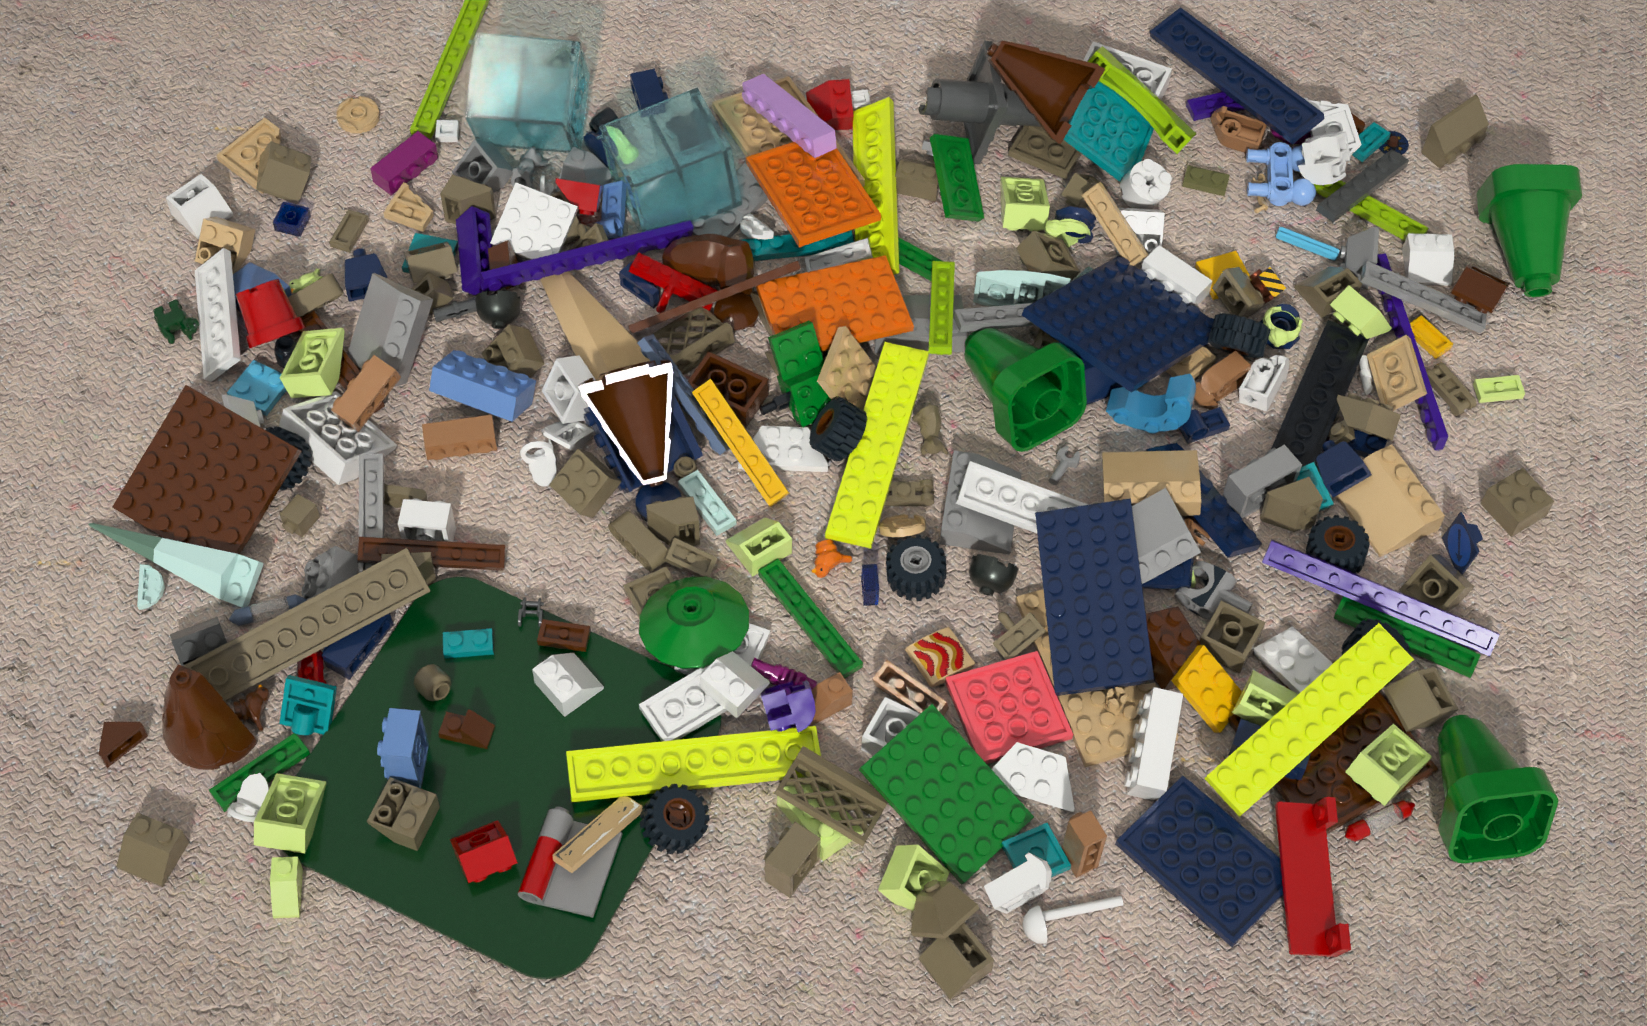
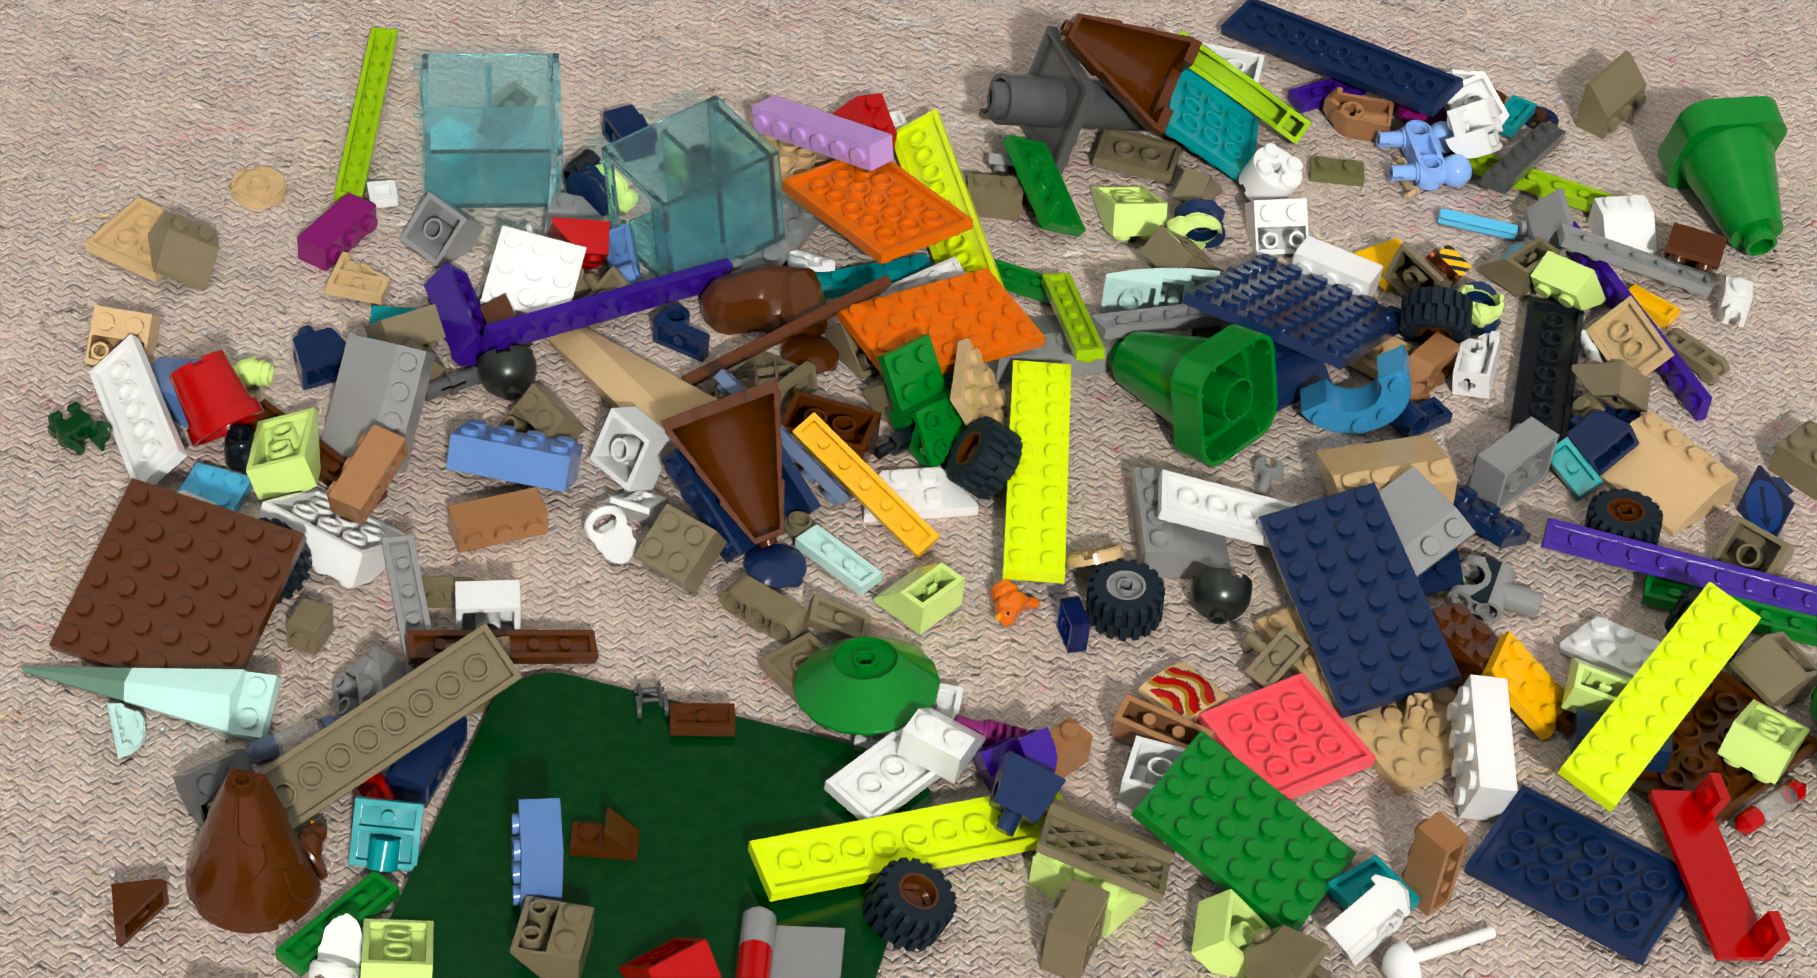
camera: 15 degrees left, 15 degrees down
white slope [166,174,233,239] -> none
clear blue piece [273,202,311,237] -> none
dark tan beam [288,273,344,318] -> none
dark tan tile [329,209,369,253] -> none
dark tan head [414,664,451,701] -> none
dark tan slope [440,174,496,225] -> none
teal plate [443,628,494,659] -> none
light grey animal [511,146,548,188] -> none
white slope [532,653,604,717] -> none
tan tile [553,796,643,873] -> none
red plate [629,252,718,313] -> none
dark tan slope [646,496,700,546] -> none
green plate [758,559,863,679] -> none
dark tan plate [884,479,934,506] -> none
dark tan animal [912,405,949,455] -> none
white wing [992,742,1075,813] -> none
tan tile [1082,182,1149,266] -> none
dark tan brick [1199,601,1266,673] -> none
dark tan slope [1260,477,1323,532] -> none
yellowish green plate [1473,375,1525,403] -> none
none -> dark blue torso [989,751,1066,837]
none -> white brick [1717,277,1753,327]

